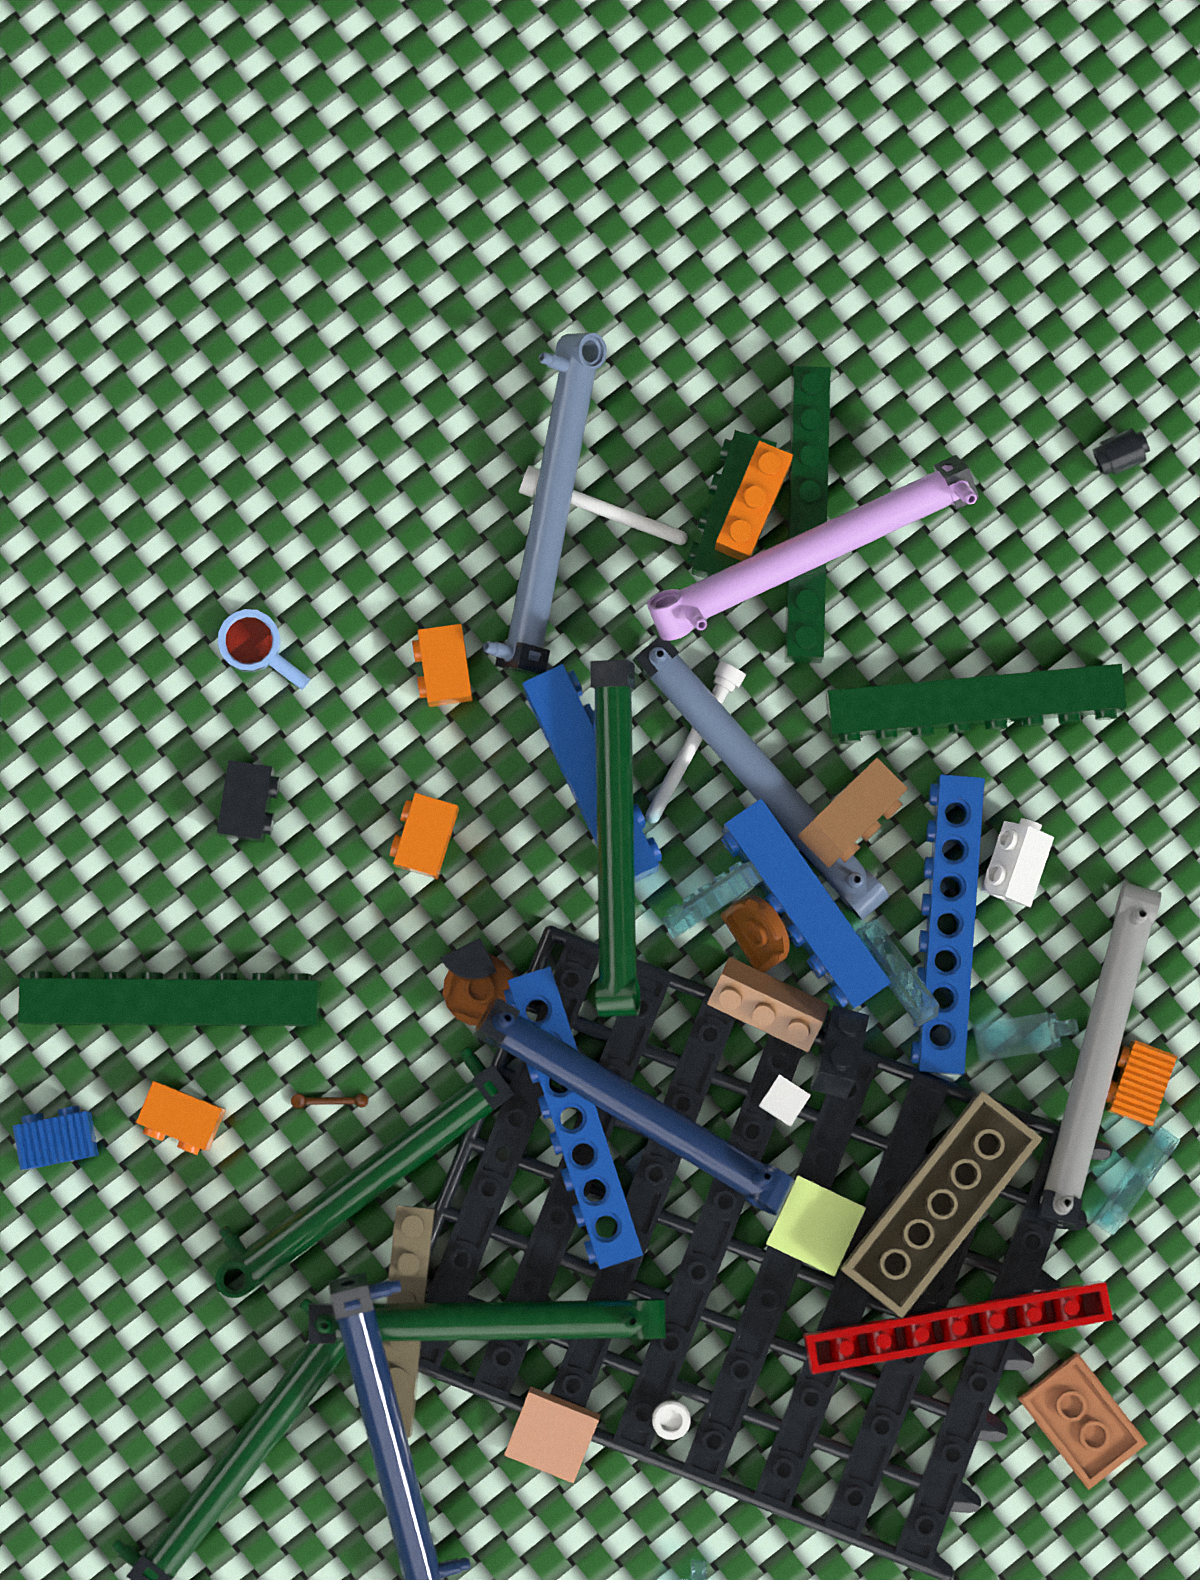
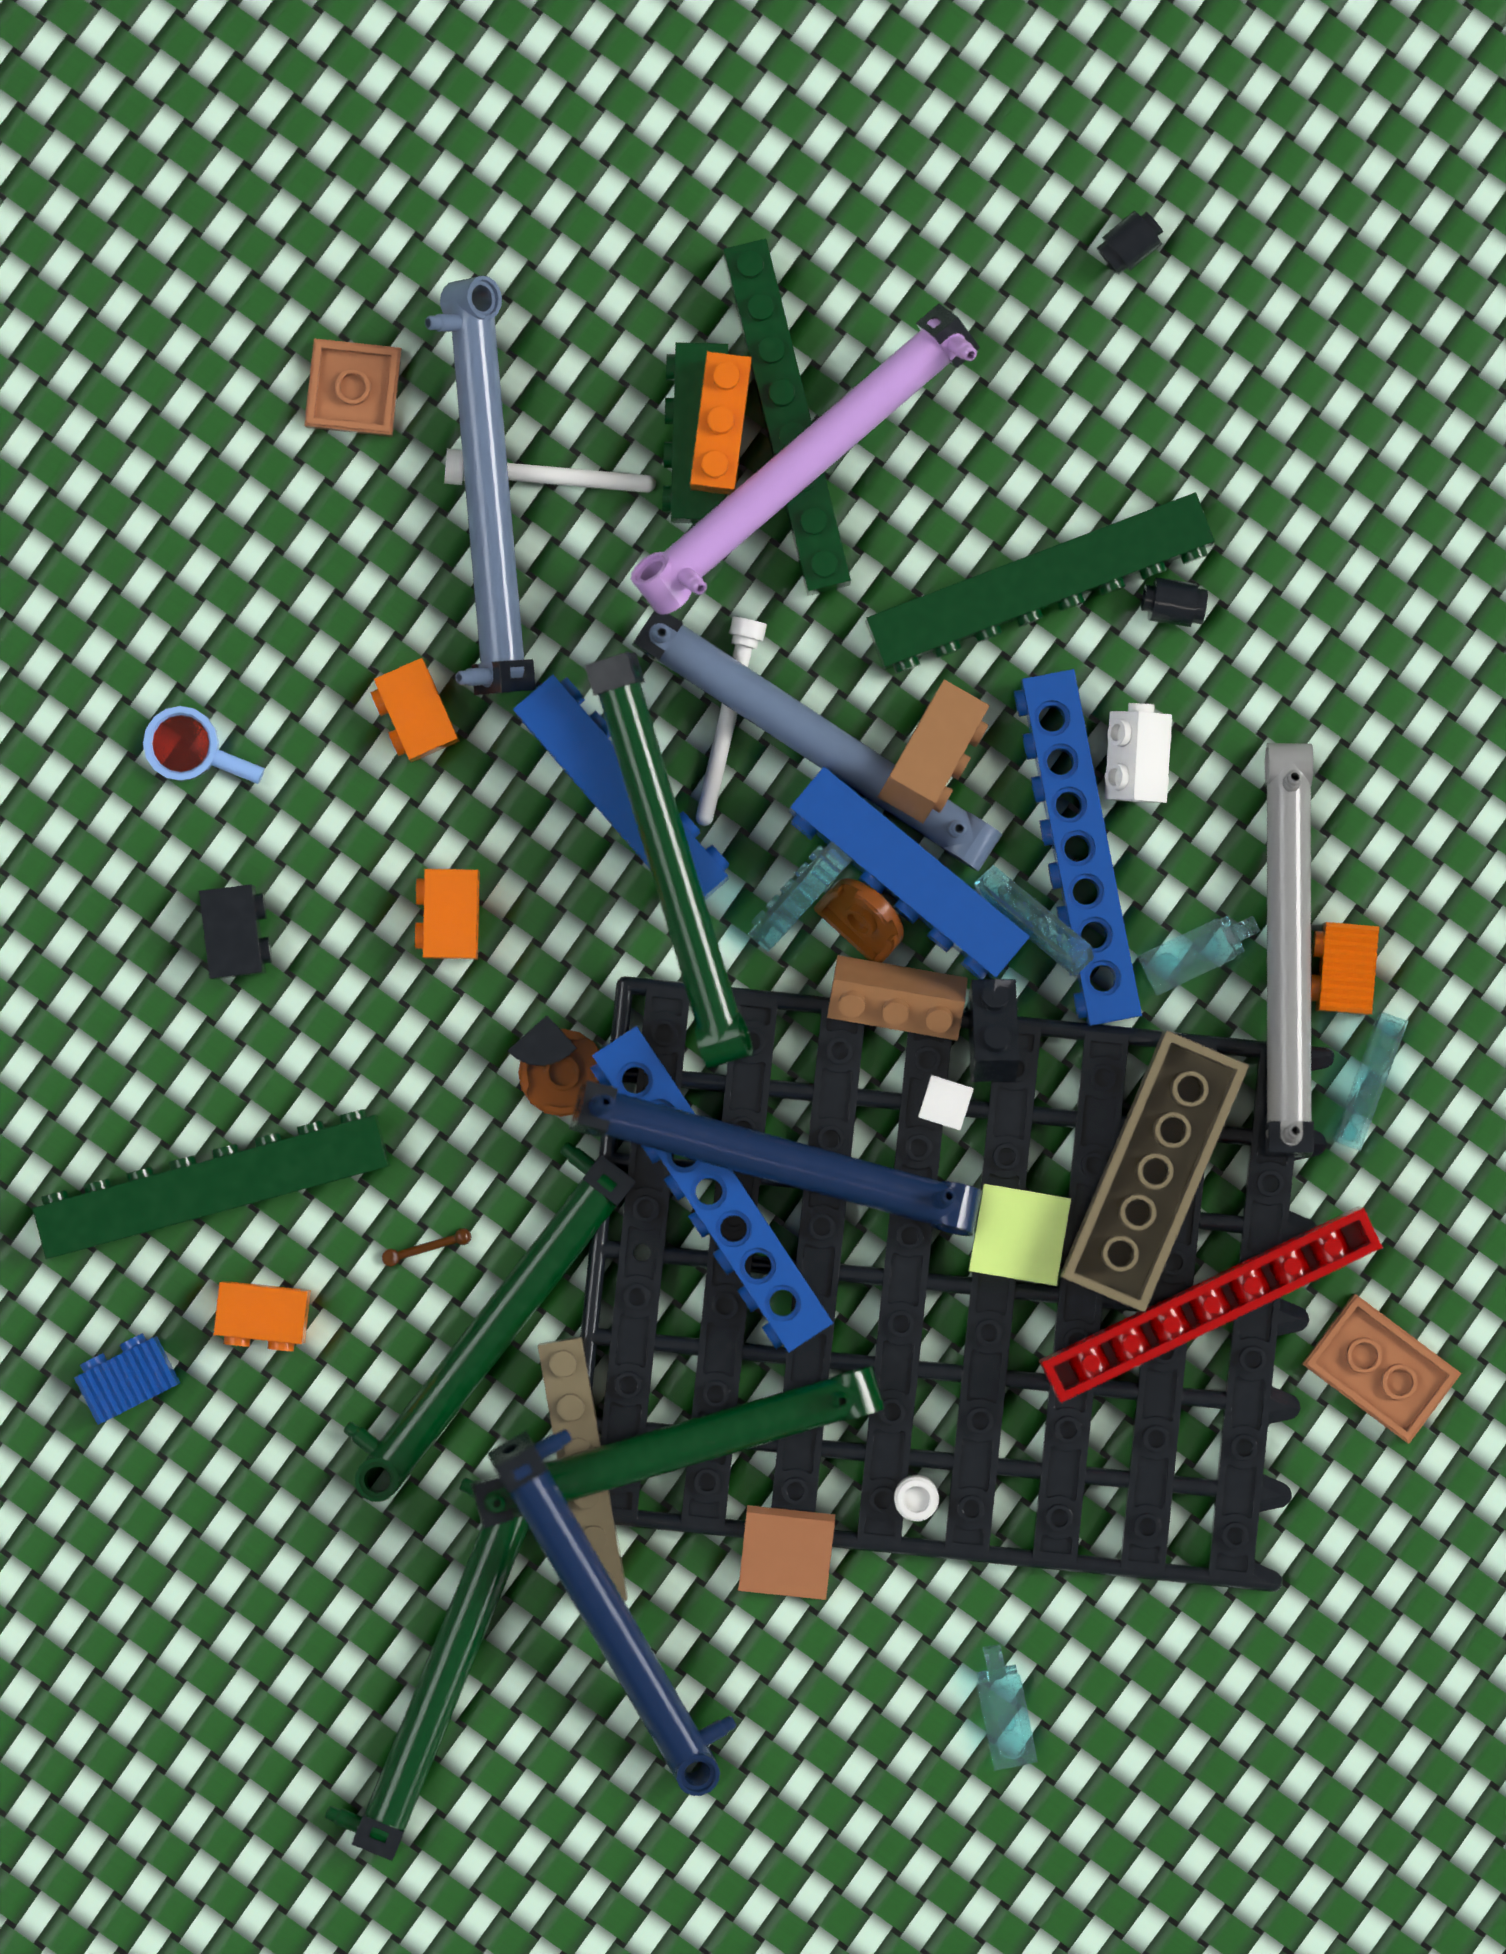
camera: 20 degrees left, 5 degrees up
none -> nougat tile [304,338,402,437]
none -> black brick [1141,577,1208,627]

